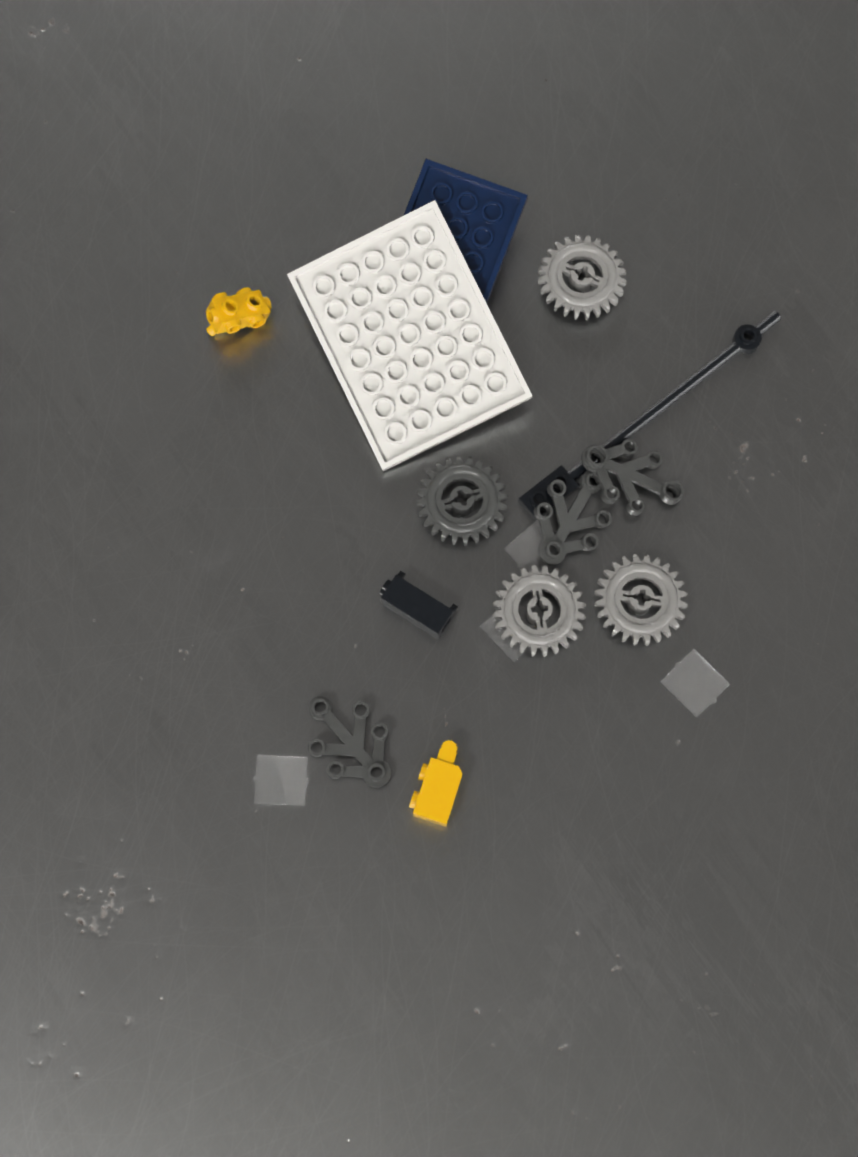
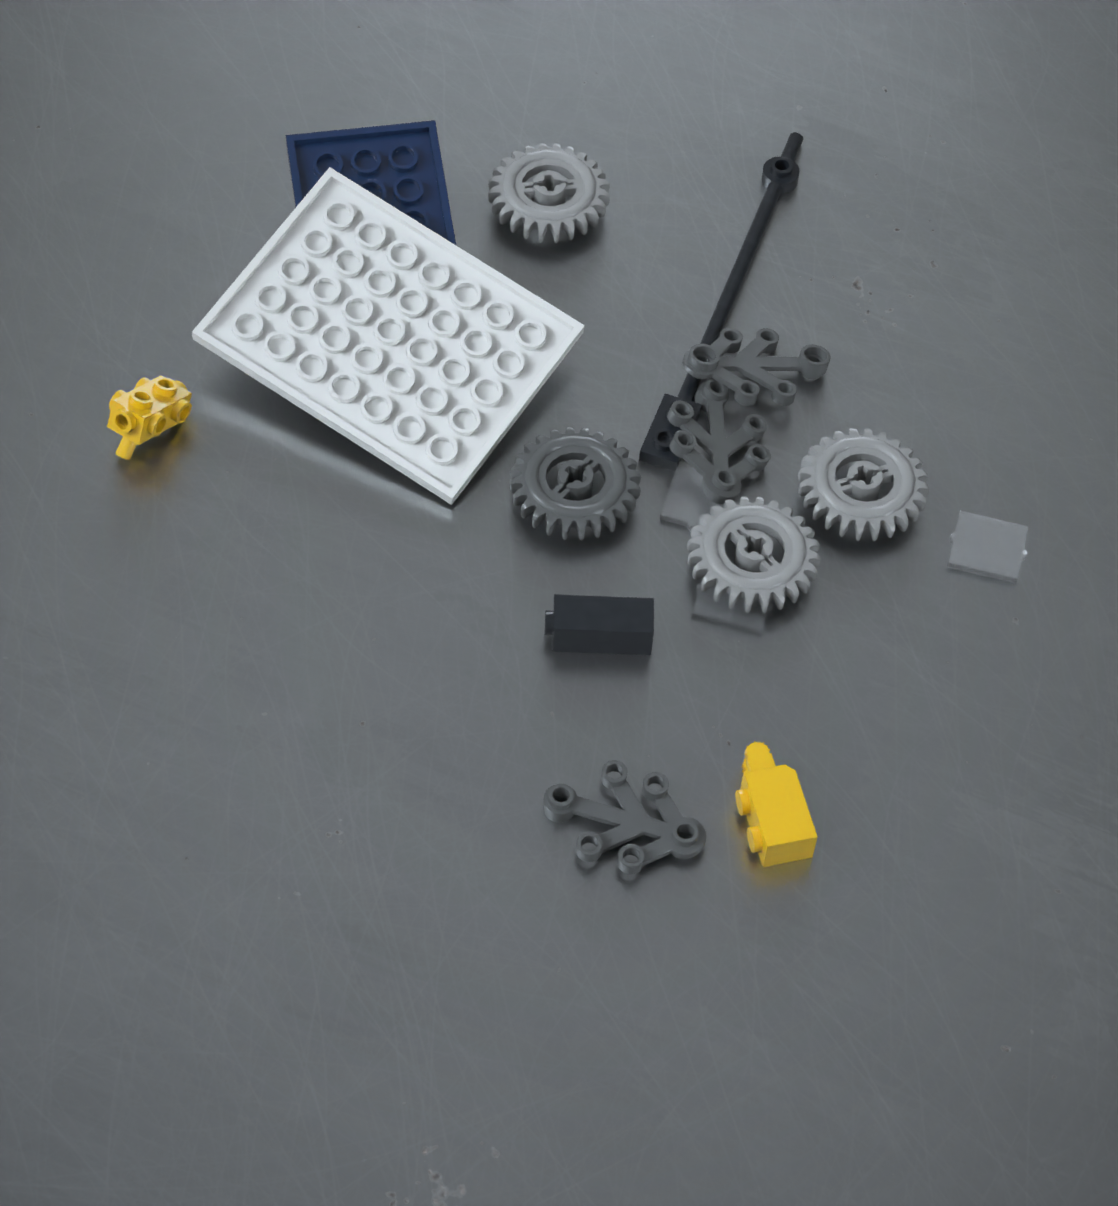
camera: 35 degrees left, 20 degrees down
clear piece [253,755,309,806] -> none

